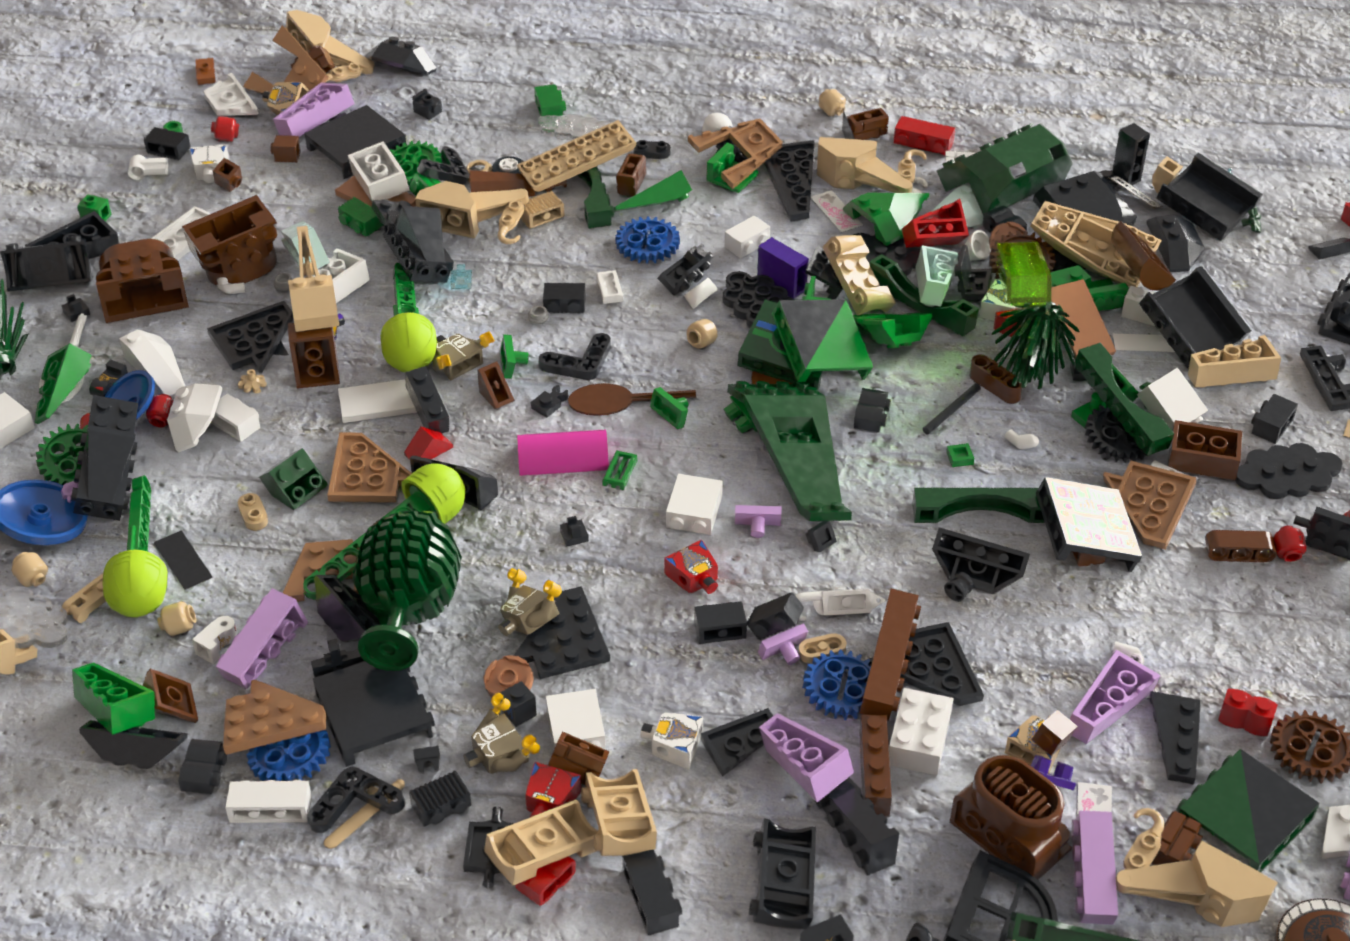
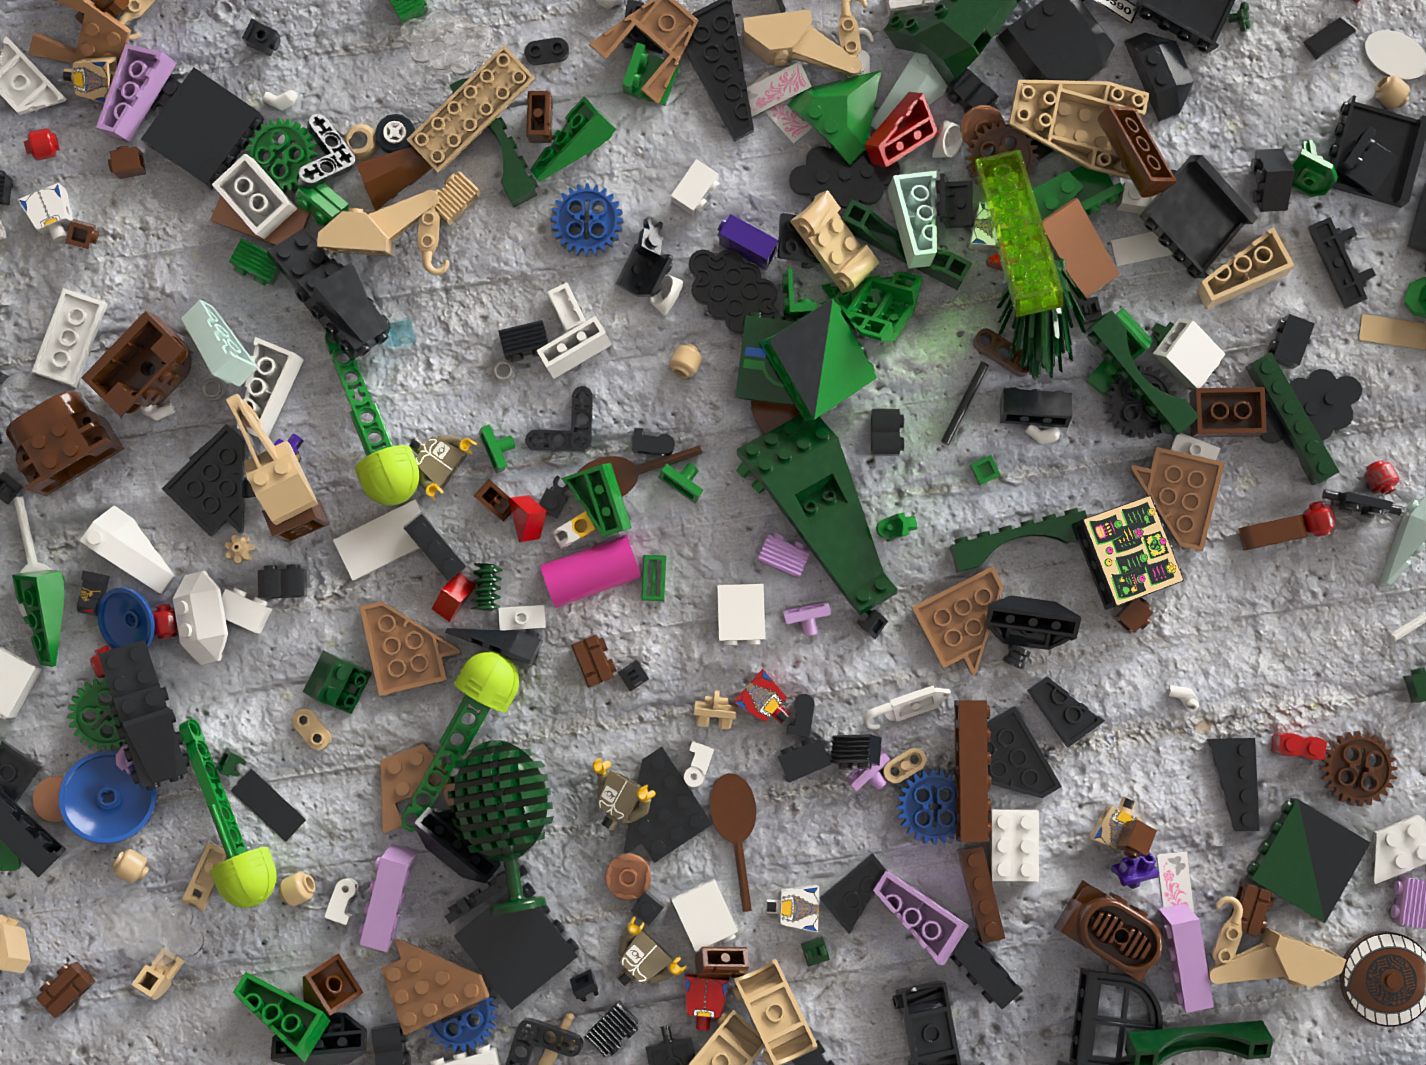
camera: 15 degrees left, 40 degrees up
lavender wedge [1069,650,1161,744] -> none
none -> dark green tile [216,747,246,777]
none -> black brick [257,564,307,599]
none -> white arm [263,90,297,110]
none -> dark green piece [471,563,503,611]
none -> white plate [498,605,546,631]
none -> red slope [508,495,547,543]
none -> white brick [537,316,612,379]
none -> leg [552,511,598,549]
none -> green wedge [561,463,632,537]
none -> reddish brown brick [571,634,617,688]
none -> black leg [632,428,675,456]
none -> white leg [684,741,714,787]
none -> tan hips [694,690,737,729]
none -> reddish brown piece [710,773,756,912]
none -> white sticker [747,61,812,117]
none -> lavender brick [757,533,810,579]
none -> black leg [786,694,815,738]
none -> dark green tile [800,936,830,967]
none -> green hips [876,512,918,542]
none -> medium nougat wing [911,566,1004,676]
none -> black brick [1000,387,1072,428]
none -> black wing [1027,676,1105,747]
none -> reddish brown brick [1114,597,1154,634]
none -> dark green arch [1245,352,1339,485]
none -> black brick [1250,148,1295,212]
none -> green piece [1291,139,1338,197]

